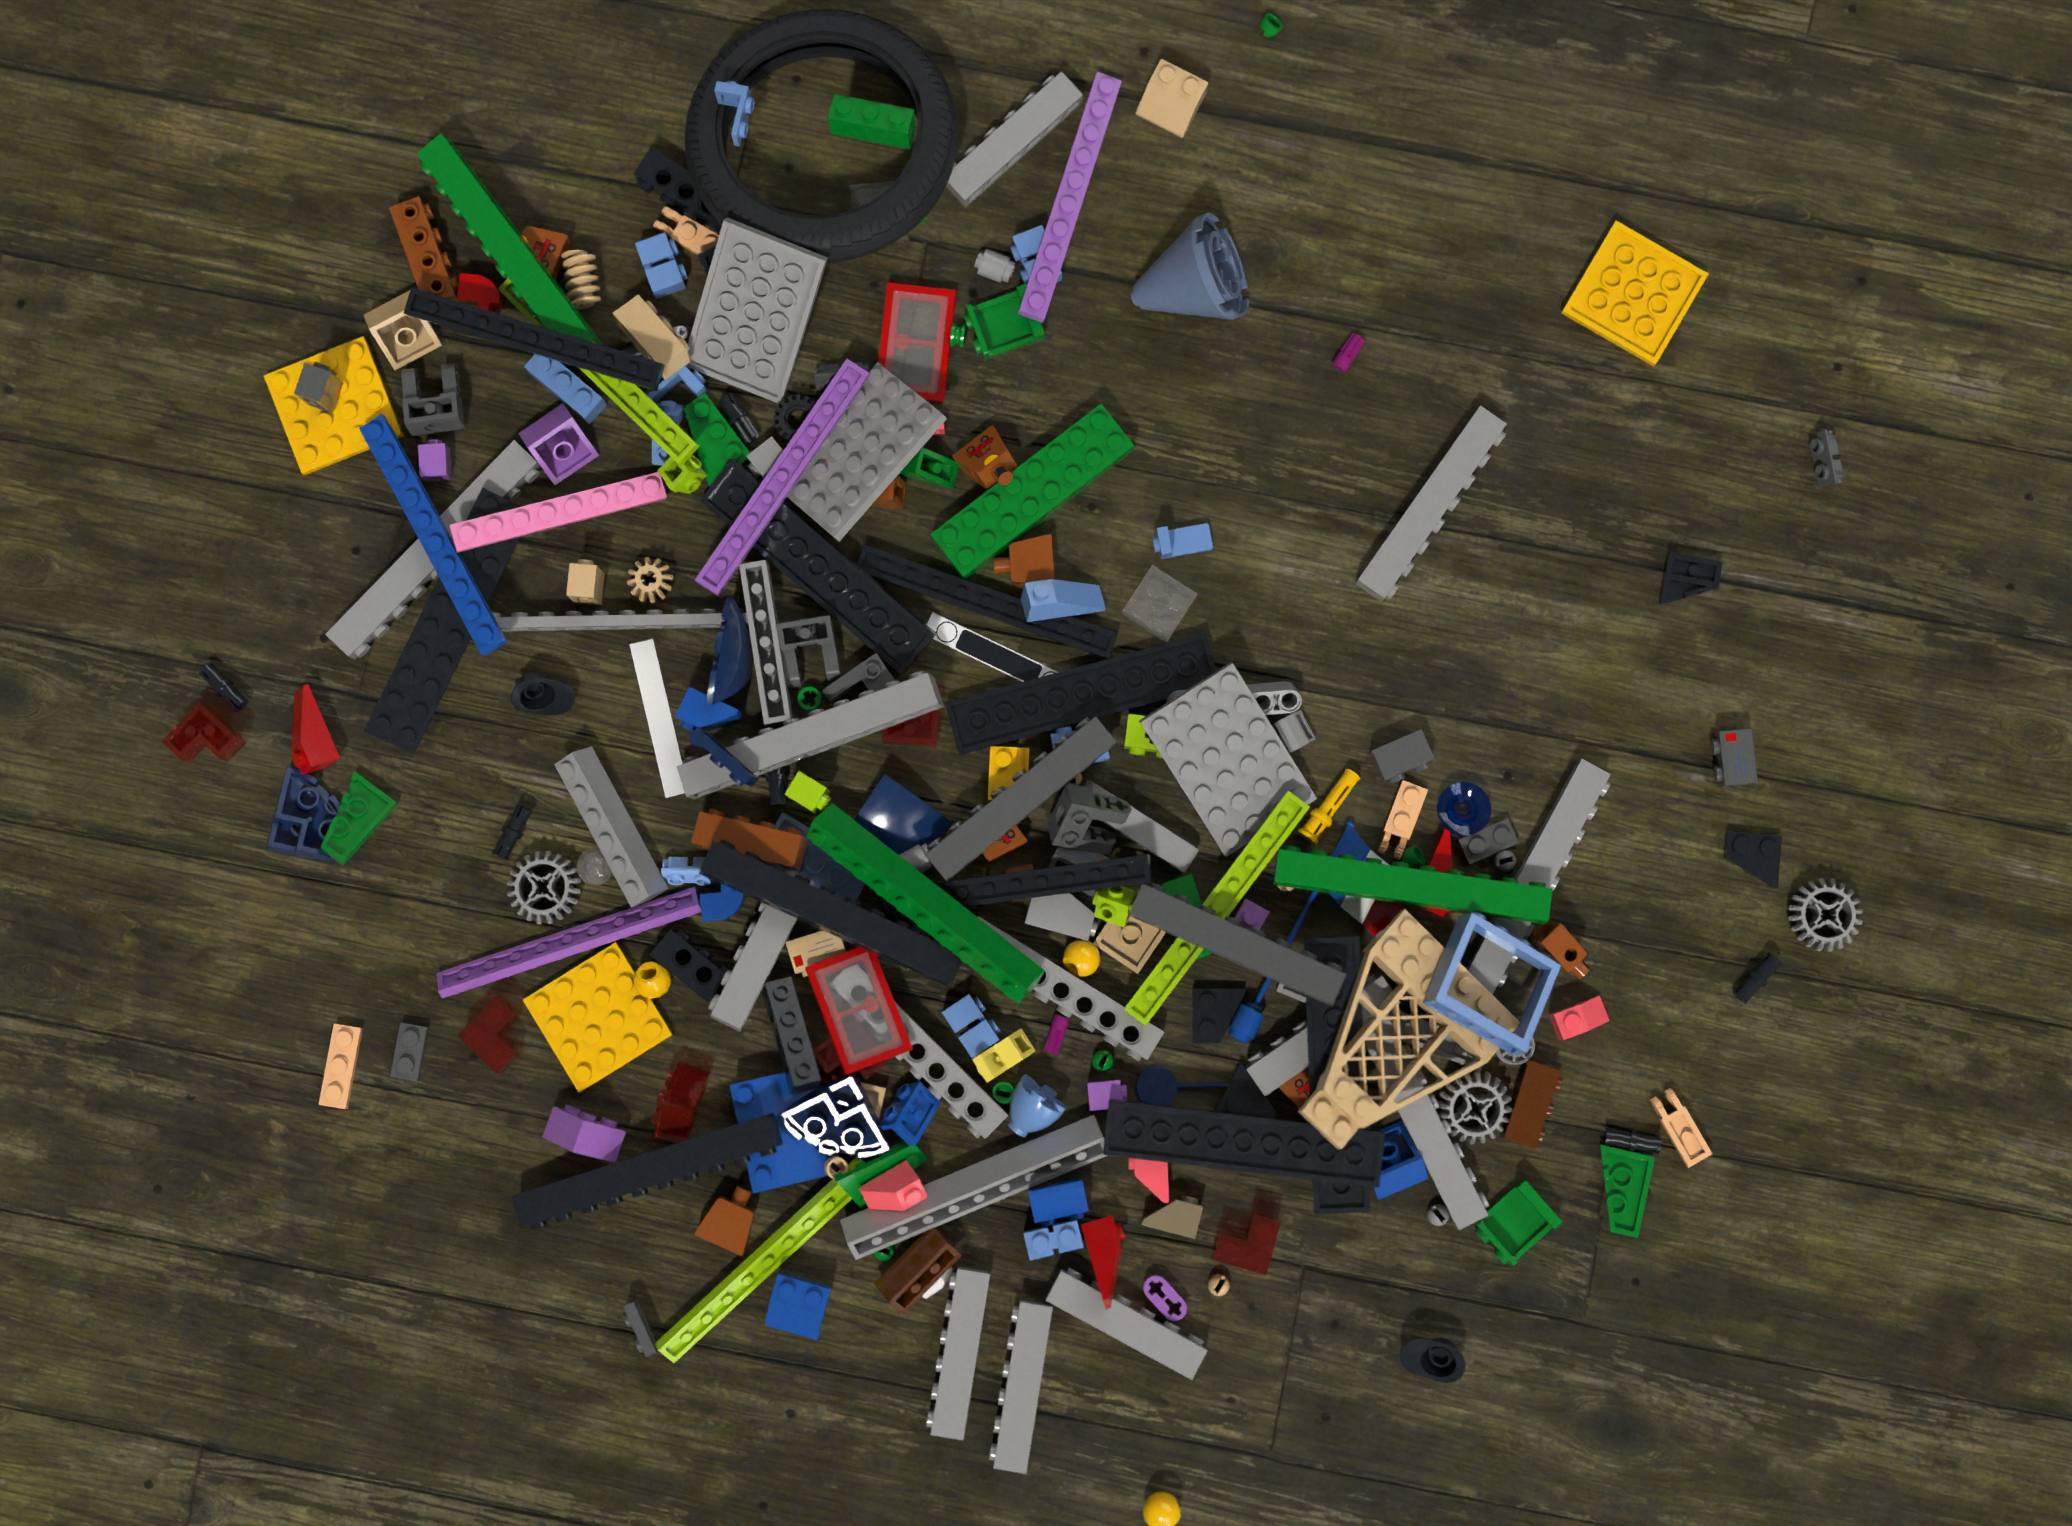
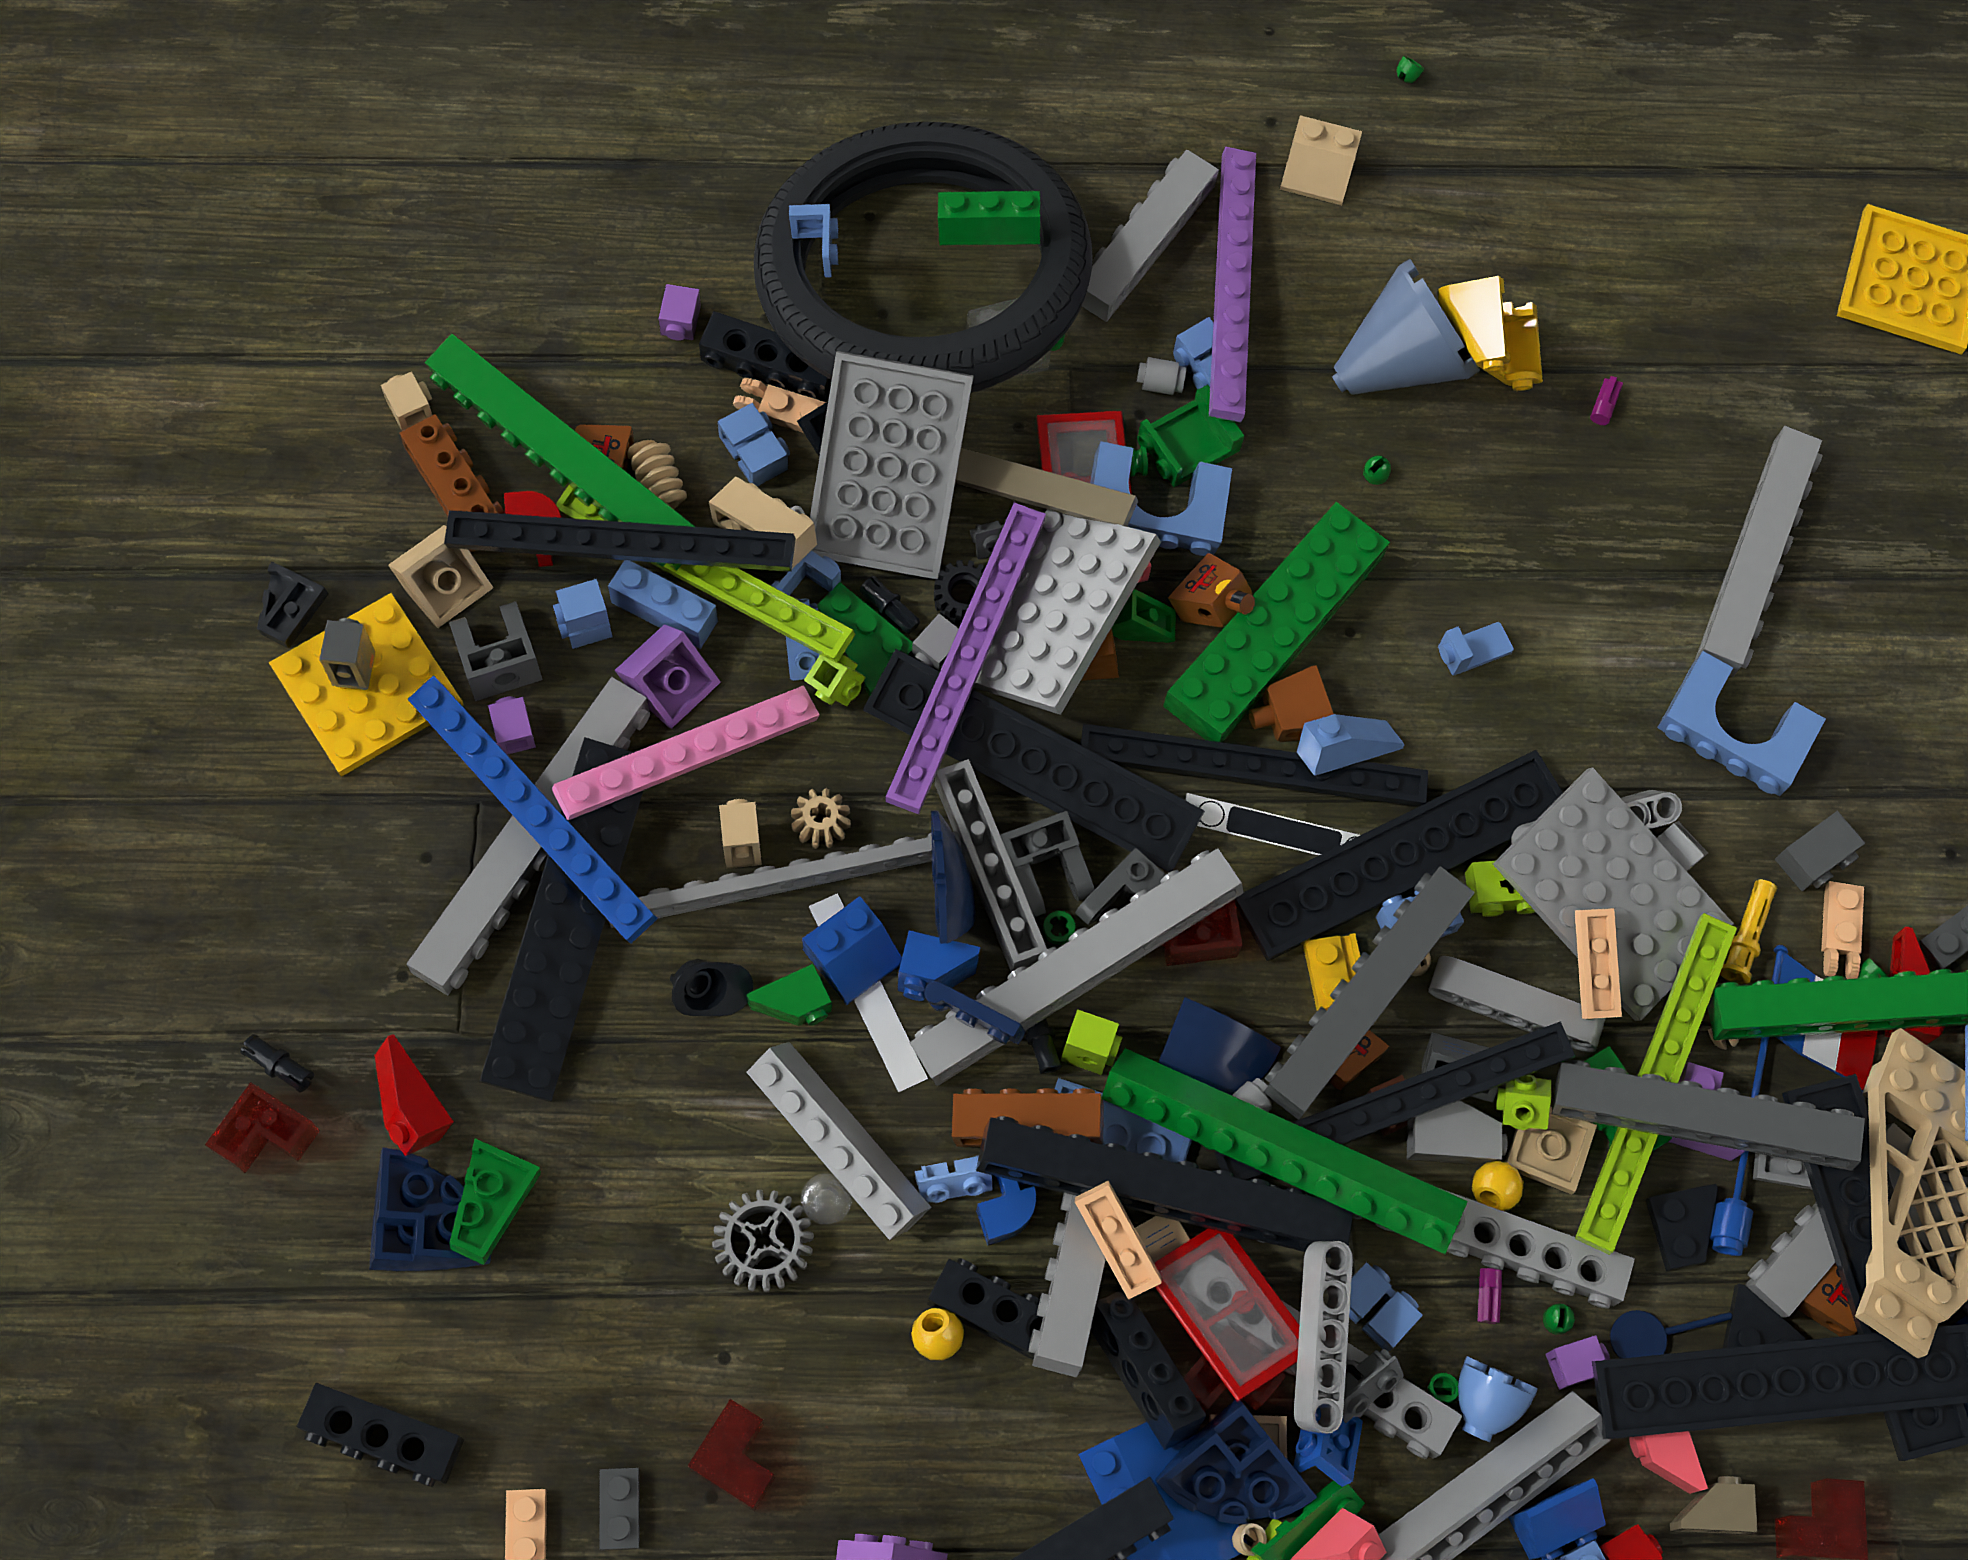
camera: 20 degrees left, 15 degrees down
medium lavender plate [436,887,701,999] -> none
black pin [492,804,532,860] -> none
yellow plate [523,942,673,1093] -> none
clear red brick [652,1062,710,1143] -> none
light yellow brick [972,1028,1036,1082] -> none
dark grey brick [1047,783,1131,854] -> none
clear brick [1122,565,1198,643] -> none
clear blue dish [1437,782,1491,836] -> none
none -> black wing [257,562,329,648]
none -> black brick [296,1383,464,1487]
none -> tan brick [381,371,432,431]
none -> medium blue piece [553,579,612,649]
none -> medium lavender brick [659,284,701,340]
none -> green slope [747,964,832,1026]
none -> blue slope [802,896,902,1005]
none -> dark tan tile [955,448,1138,527]
none -> light nougat plate [1075,1180,1162,1299]
none -> medium blue arch [1090,441,1232,556]
none -> light grey beam [1294,1241,1353,1434]
none -> dark grey hinge [1343,1349,1404,1423]
none -> green hinge [1363,455,1391,485]
none -> yellow windscreen [1437,276,1543,391]
none -> light nougat plate [1575,908,1622,1019]
none -> medium blue arch [1657,651,1826,796]

